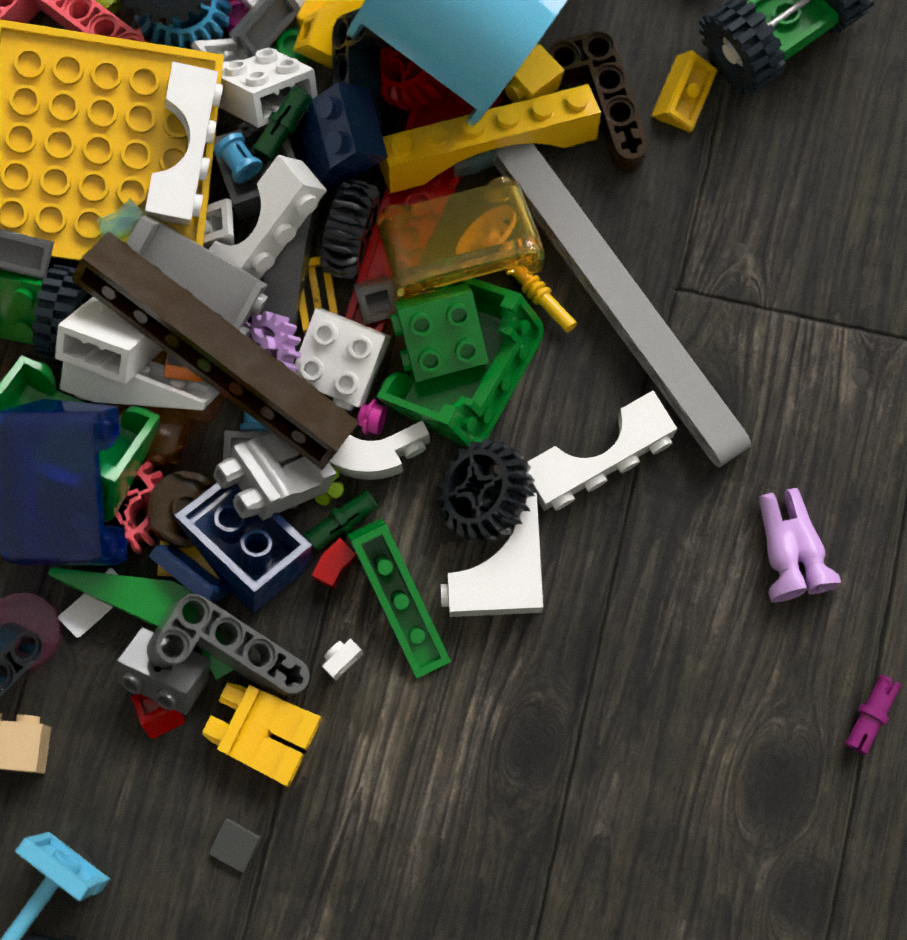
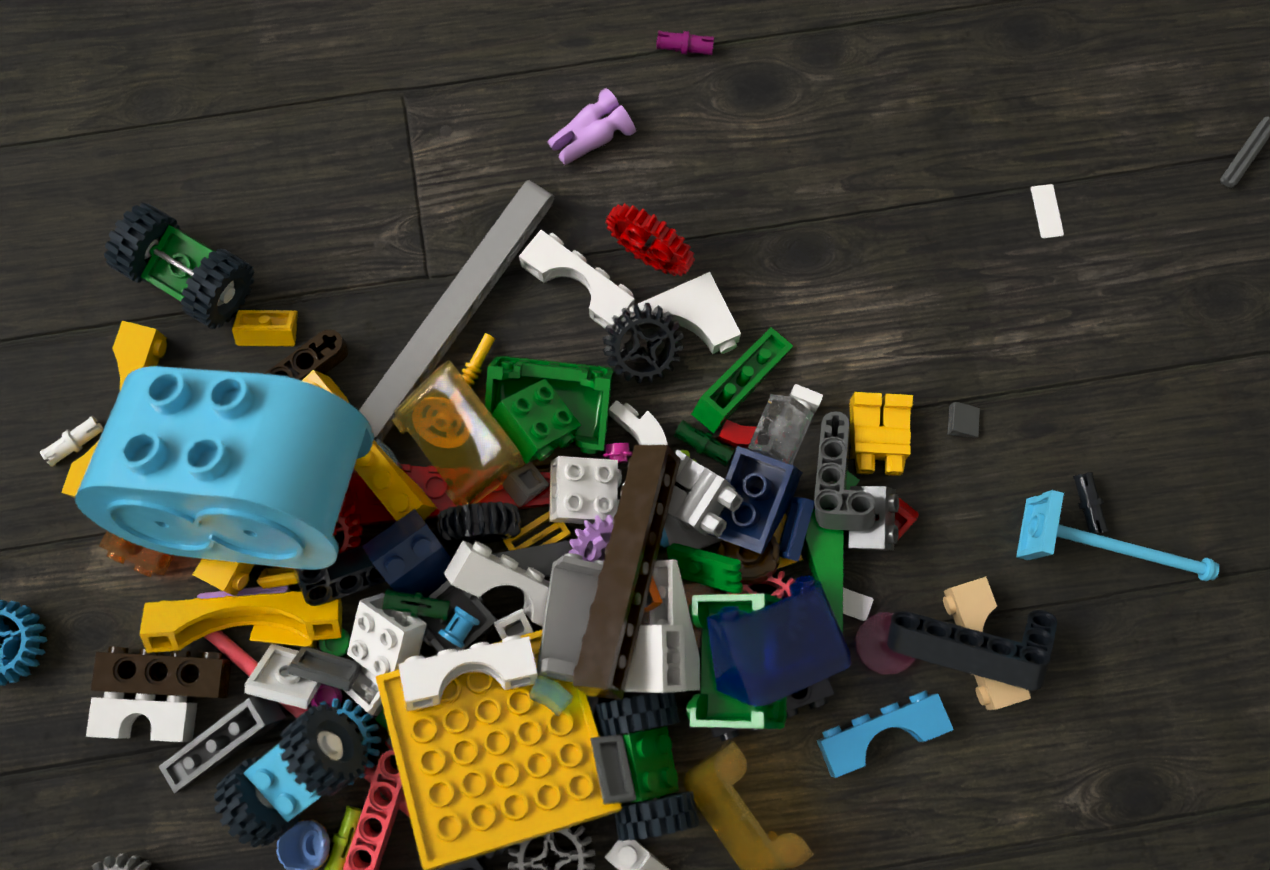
camera: 115 degrees left, 0 degrees up
none -> red gear [605,204,695,277]
none -> green hinge [667,543,743,594]
none -> clear brick [748,394,814,465]

